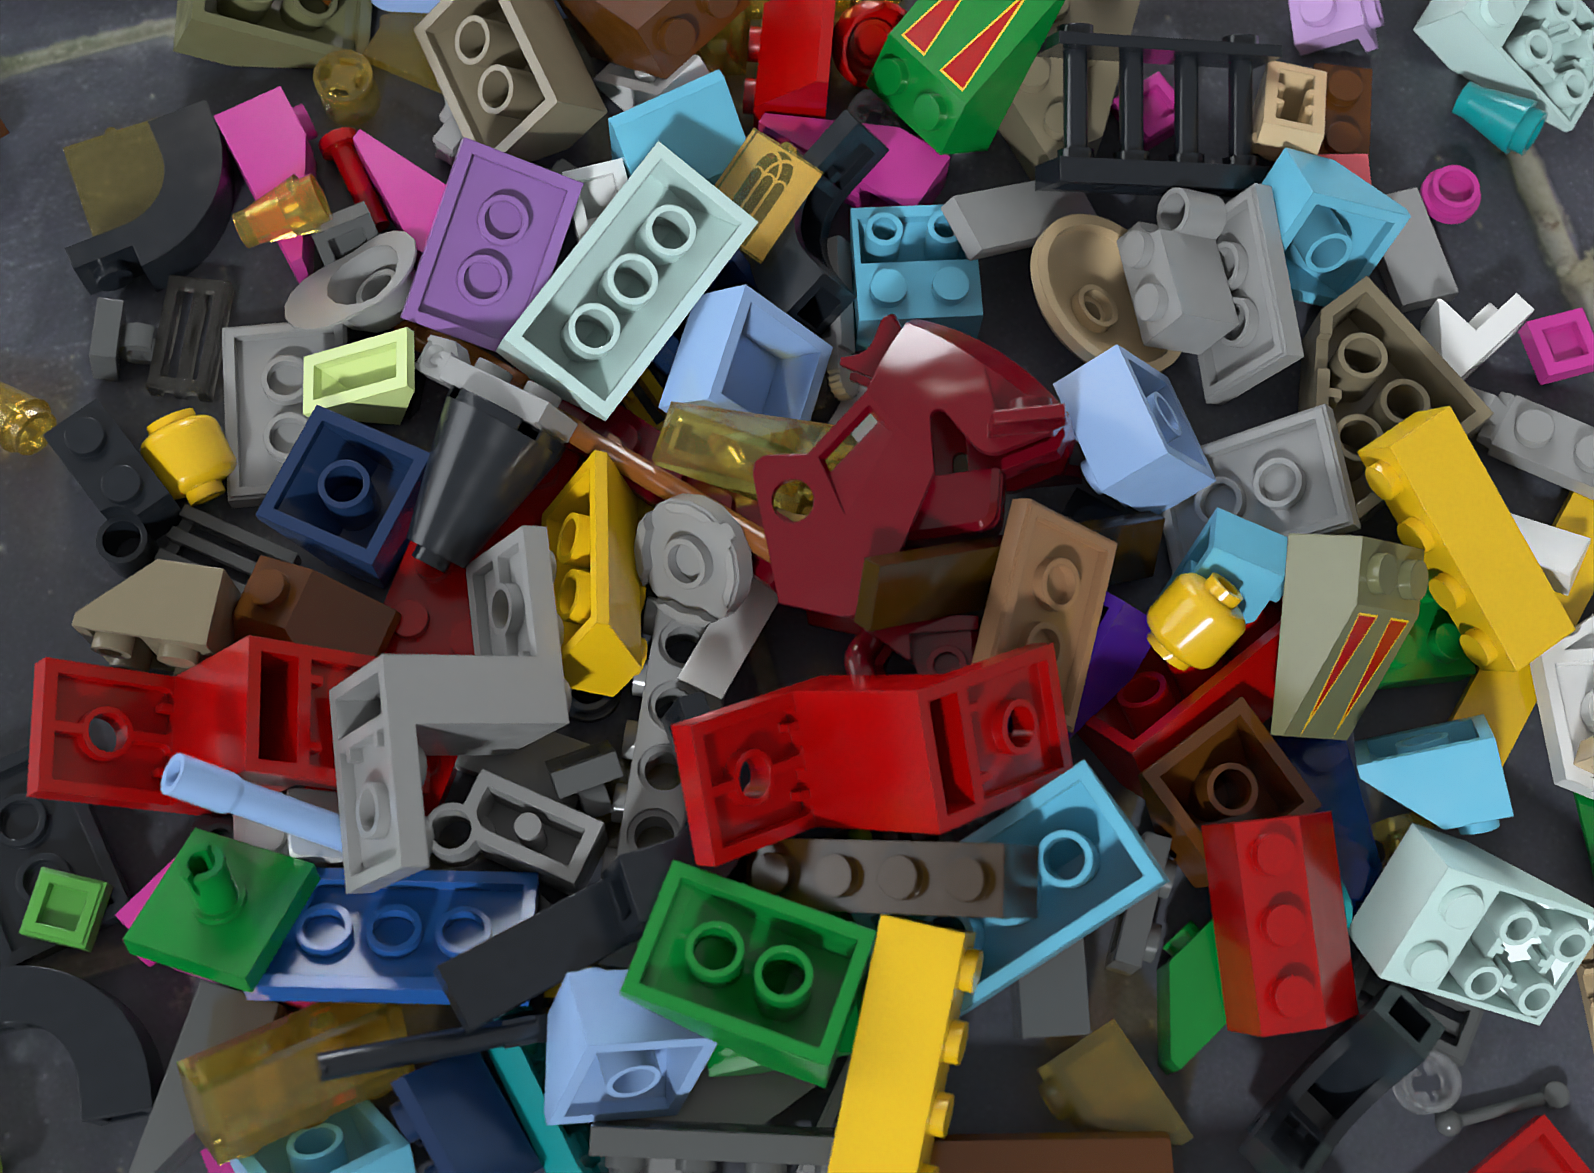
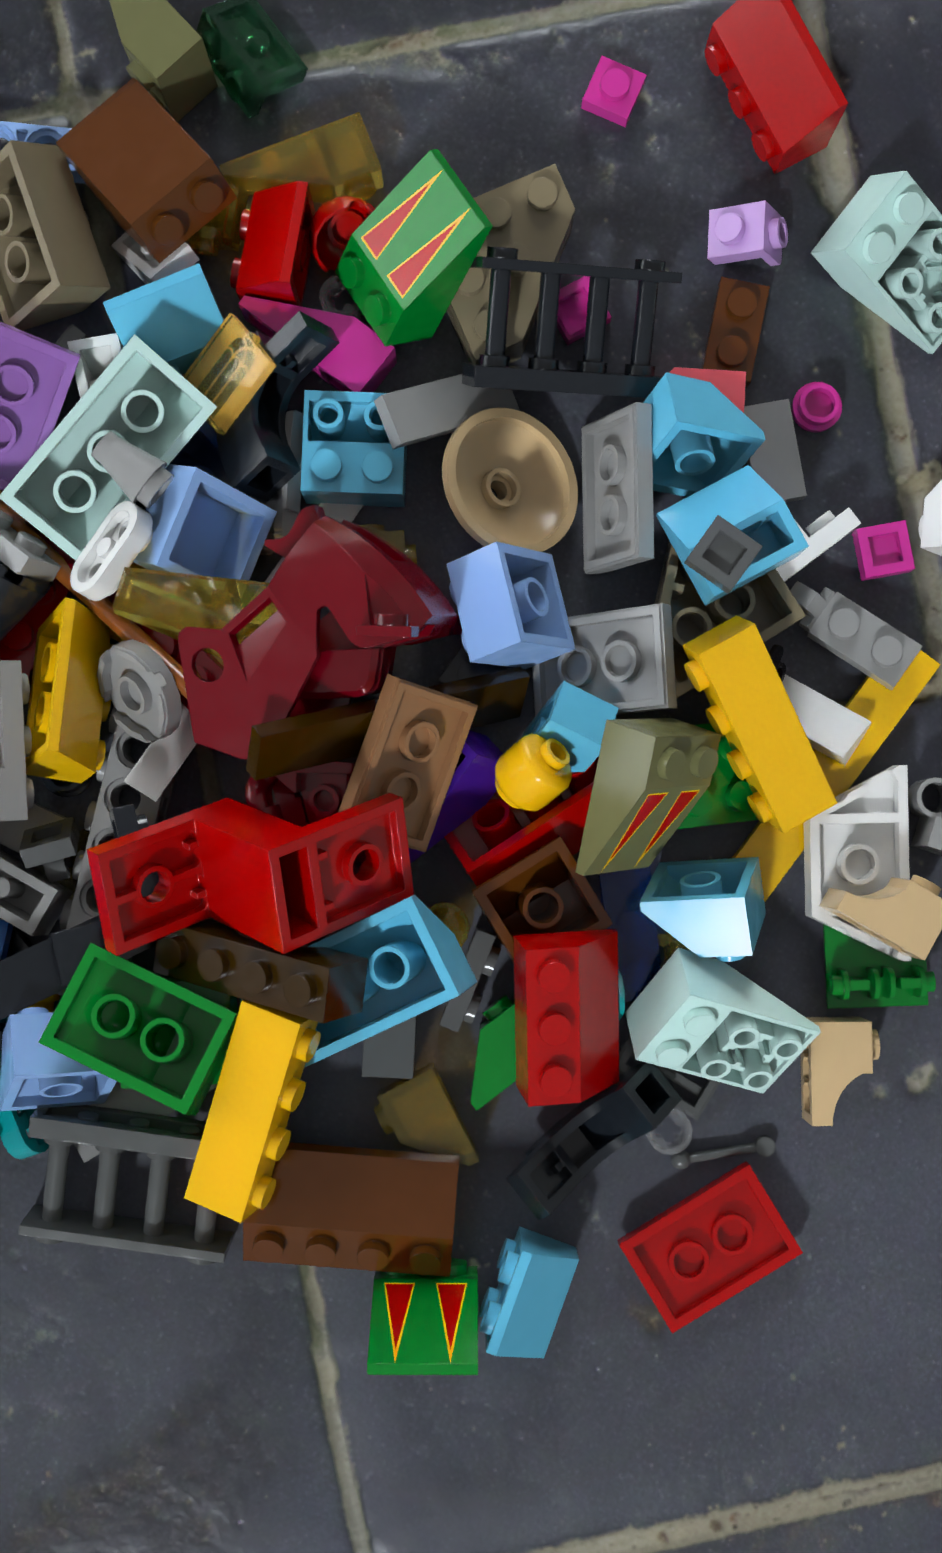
camera: 10 degrees right, 15 degrees up
light grey hinge [1116,187,1240,355] -> none
tan arch [1253,61,1327,162] -> none
teal cone [1452,81,1548,156] -> none
none -> white plate [70,501,153,601]
none -> light grey cone [91,431,174,508]
none -> medium azure slope [656,465,809,606]
none -> dark grey plate [684,515,763,594]

